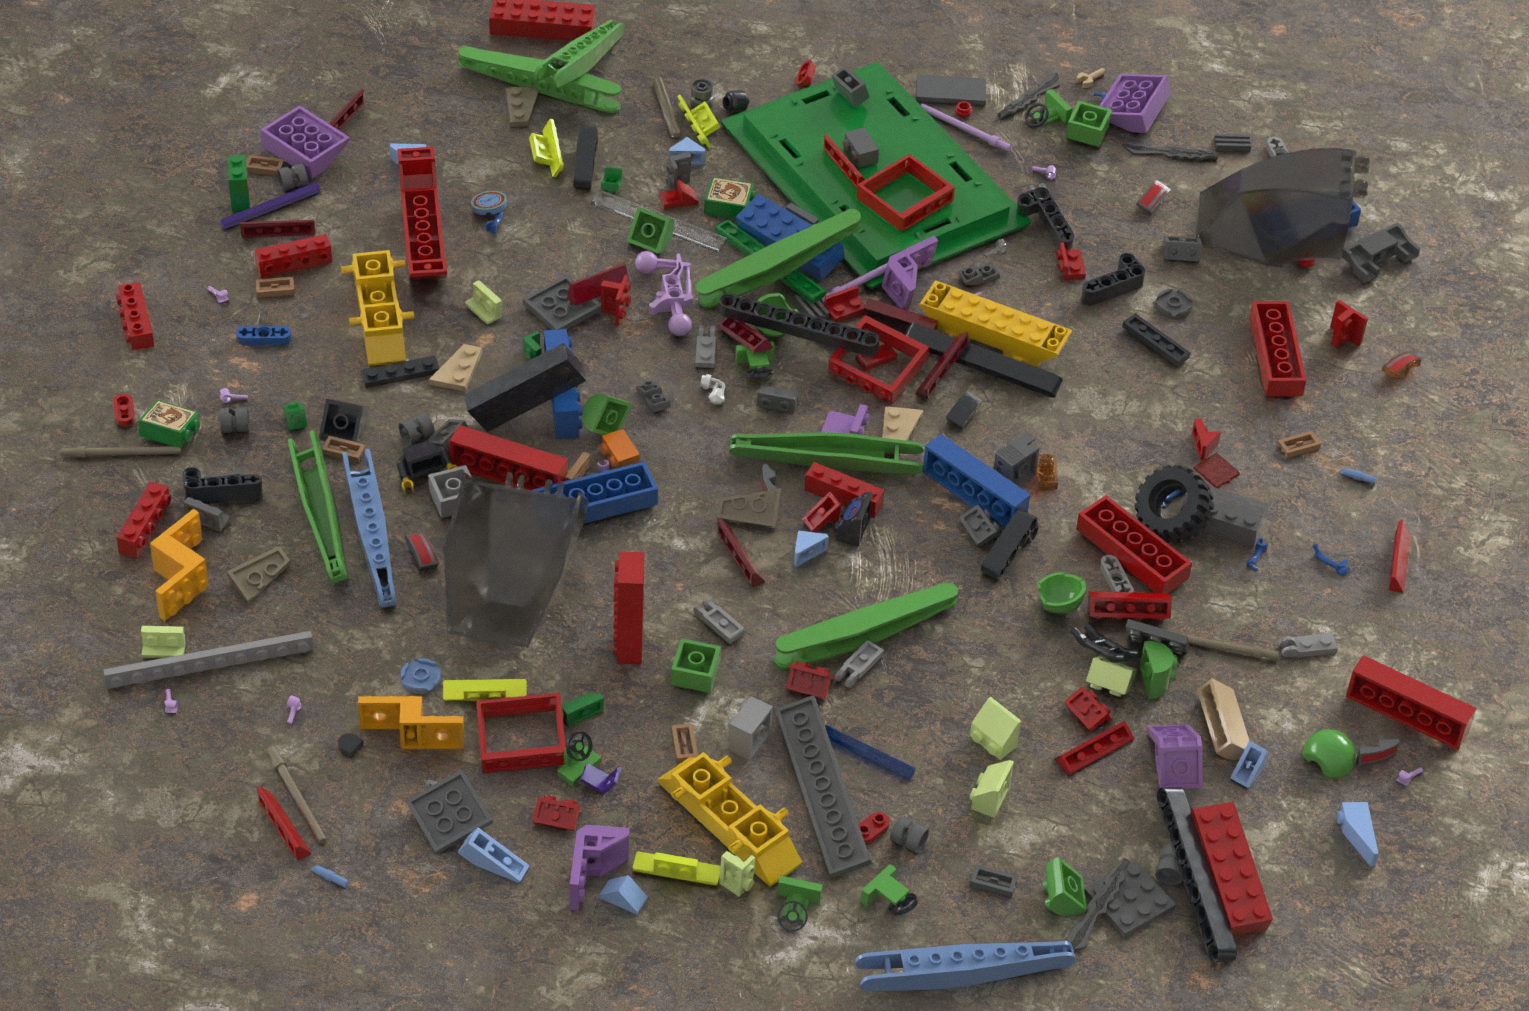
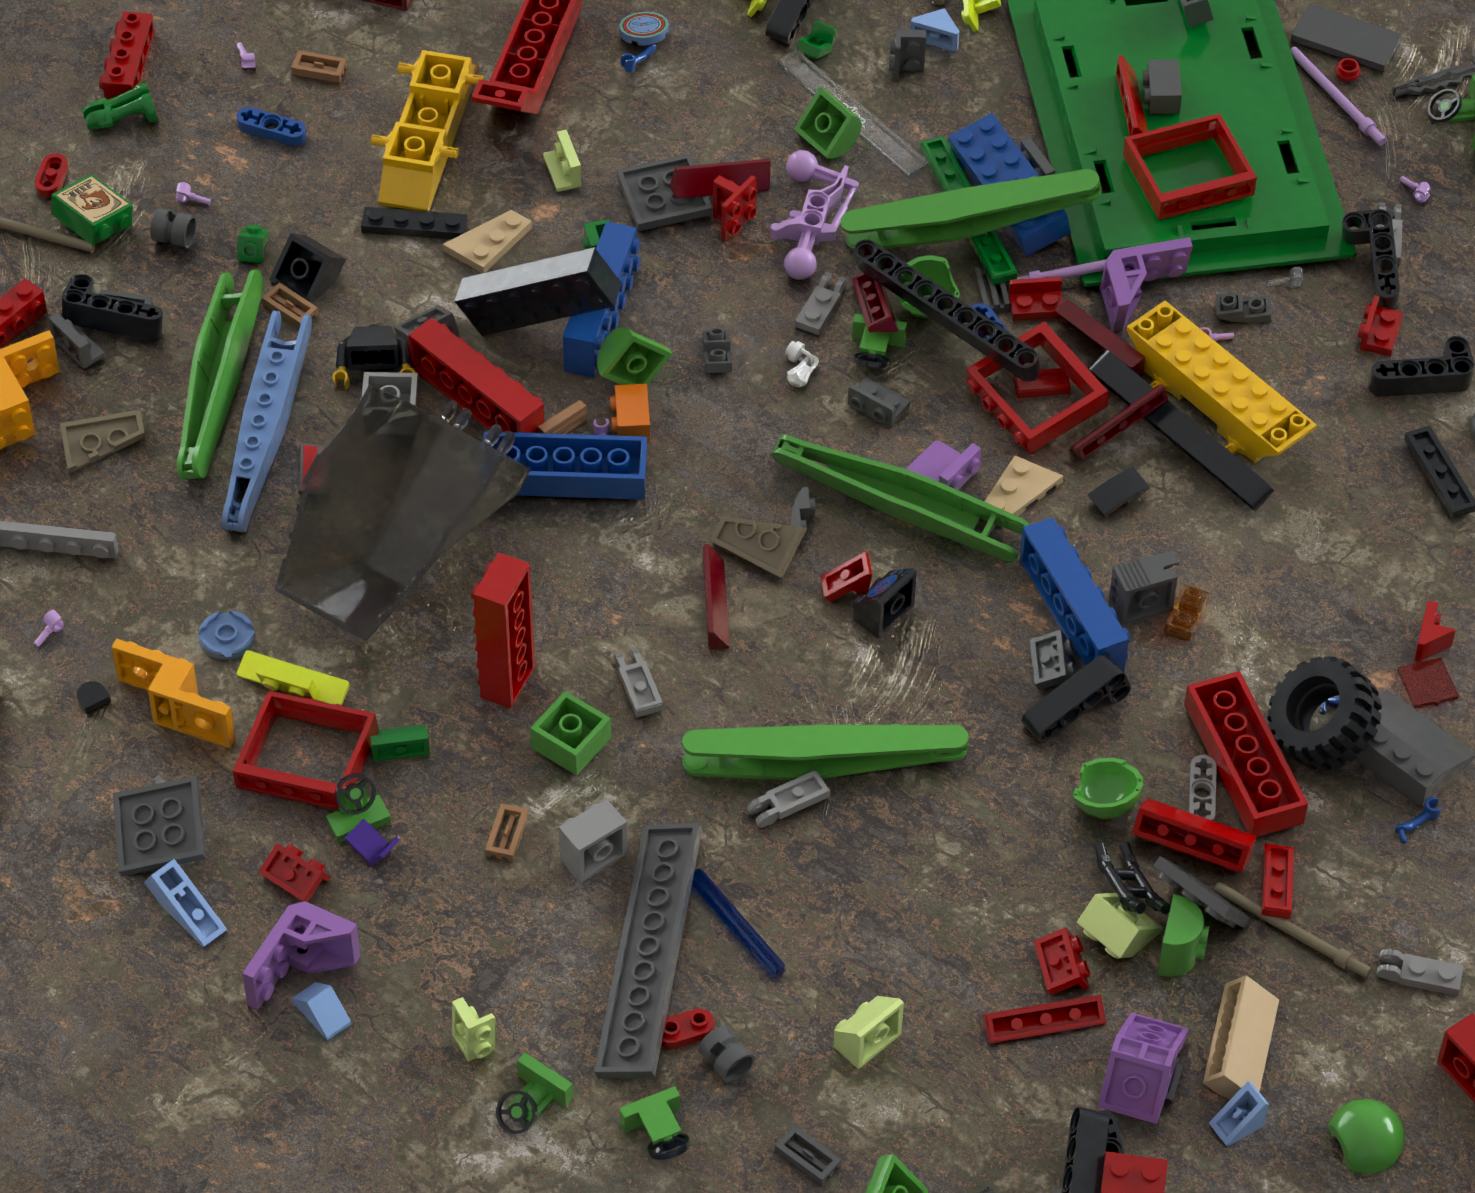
camera: 25 degrees right, 5 degrees up
red brick [254,234,332,278] -> none
dark grey wheel [398,412,435,446] -> none
neon yellow bracket [633,851,721,885] -> none
yellow piece [657,752,802,887] -> none
red slope [659,180,699,210] -> none
brick [704,177,757,219] -> none
red bracket [786,661,834,699] -> none
light blue slope [794,531,829,567] -> none
red brick [804,462,885,519] -> none
yellowish green slope [970,697,1021,760] -> none
slope [1356,739,1400,767] -> none
none -> green piece [82,81,159,131]
none -> red tile [1261,843,1294,919]

